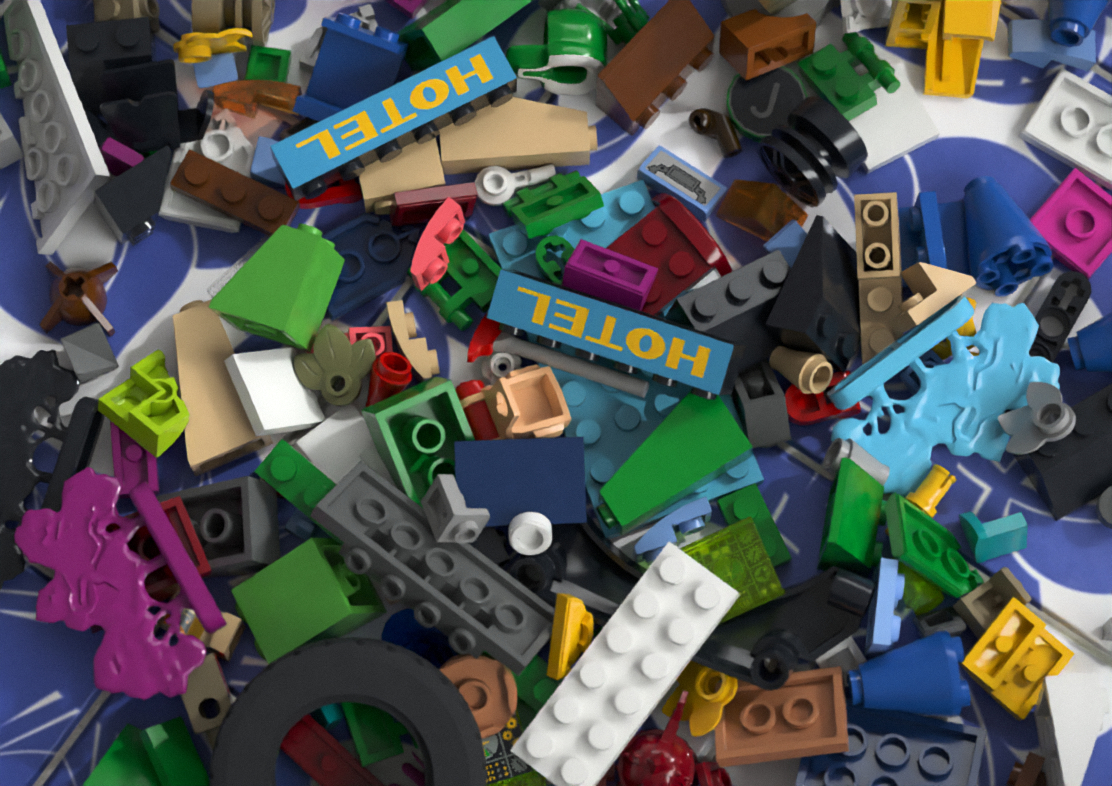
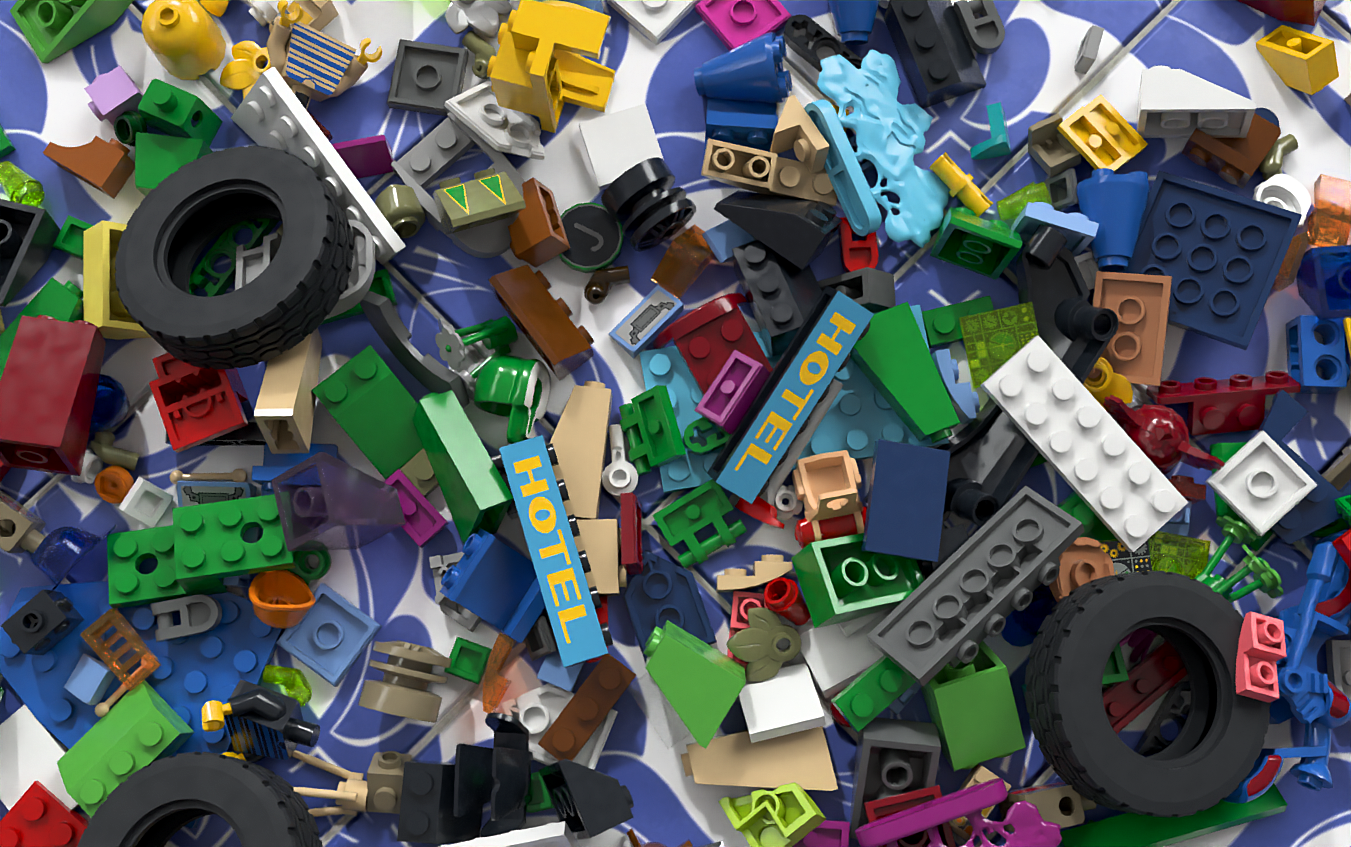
camera: 80 degrees left, 5 degrees up
magenta tile [99,138,144,177] -> none
yellow plate [173,28,253,63] -> none
medium blue slope [193,52,238,89] -> none
coral slope [410,197,465,291] -> none
light grey bracket [421,474,490,544] -> none
white tile [509,512,552,555] -> none
yellow tile [547,593,593,680] -> none
tan cone [769,346,833,394] -> none
green plate [797,32,901,121] -> none
light grey cone [823,438,890,485] -> none
green tile [885,493,984,598] -> none
light grey plate [998,382,1076,455] -> none

